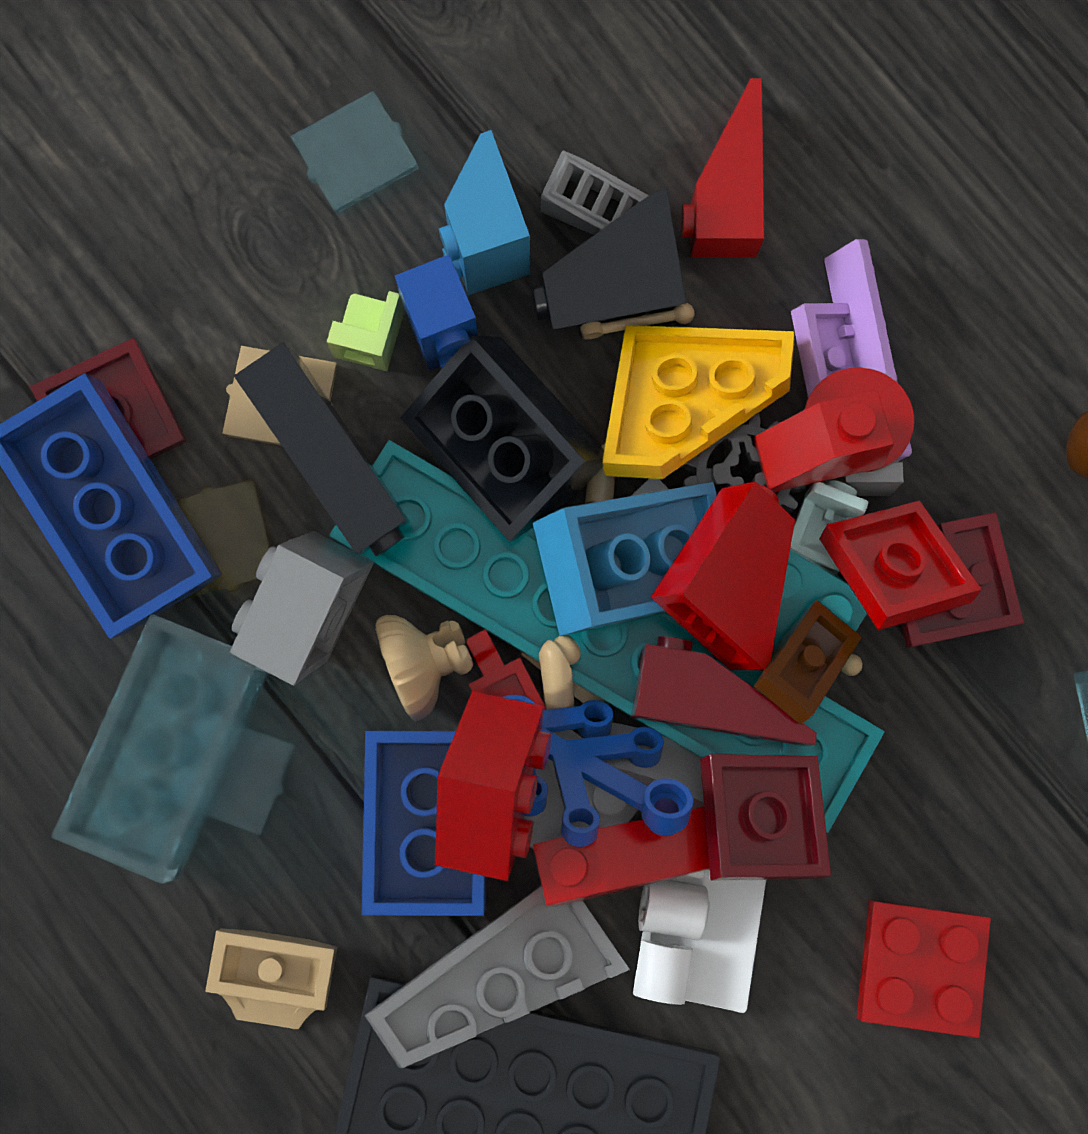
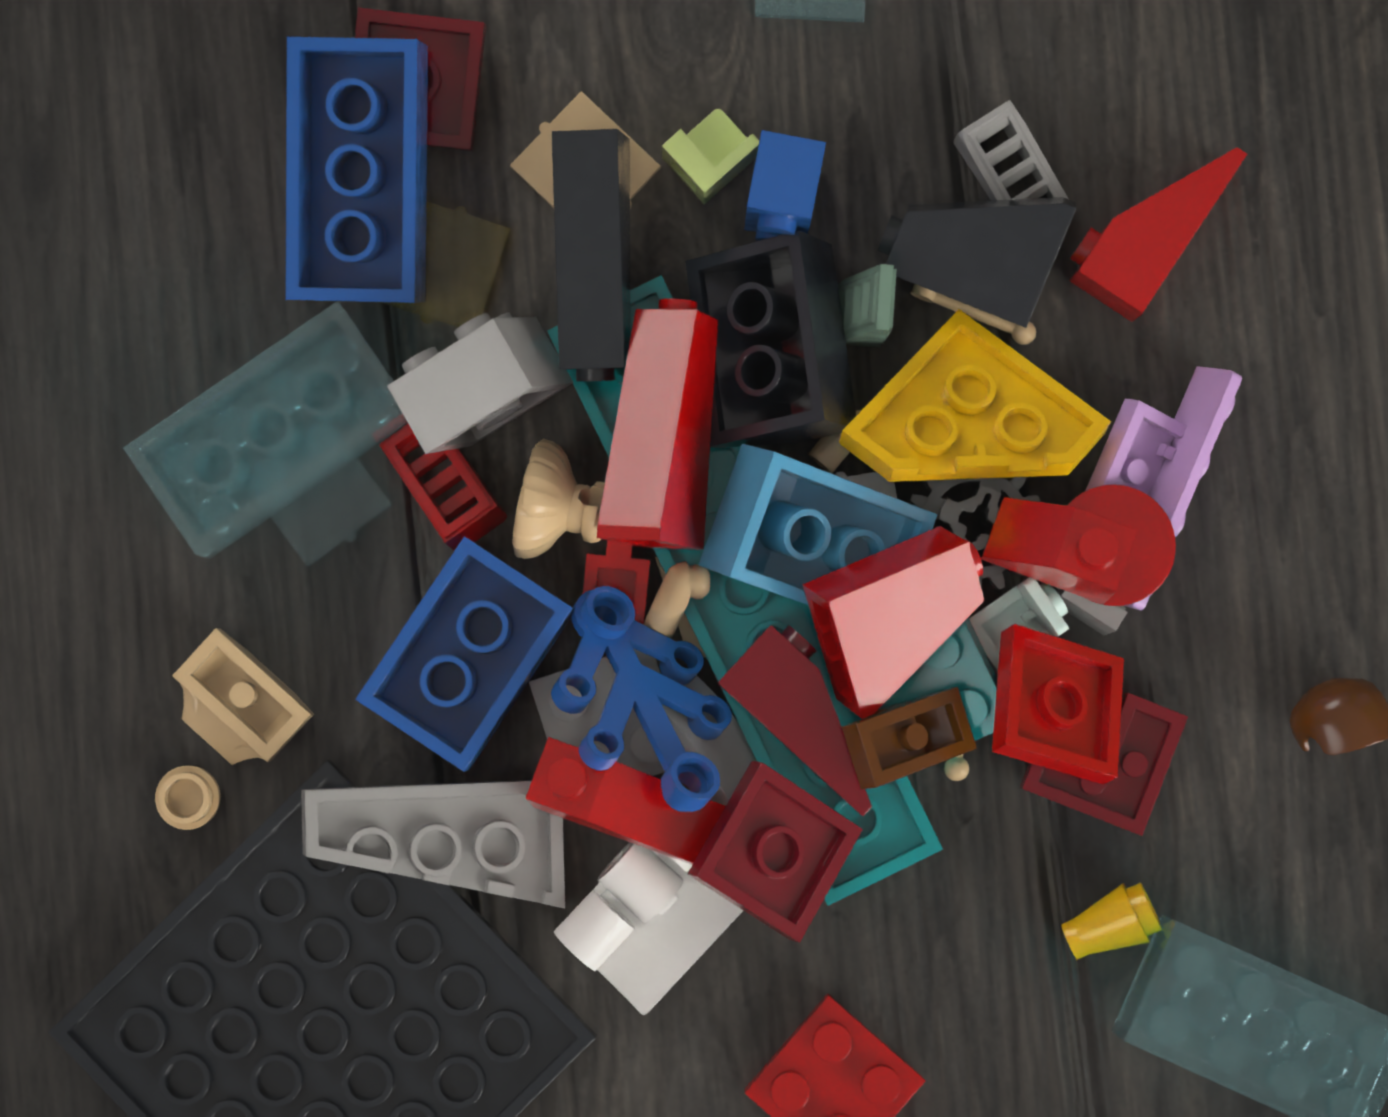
camera: 35 degrees right, 5 degrees up
red brick [435,691,552,881] -> none
dark azure slope [439,130,530,295] -> none
none -> tan plate [155,765,221,830]
none -> red slope [379,424,507,551]
none -> slope [597,298,718,550]
none -> sand green slope [838,264,897,348]
none -> yellow cone [1061,882,1163,960]

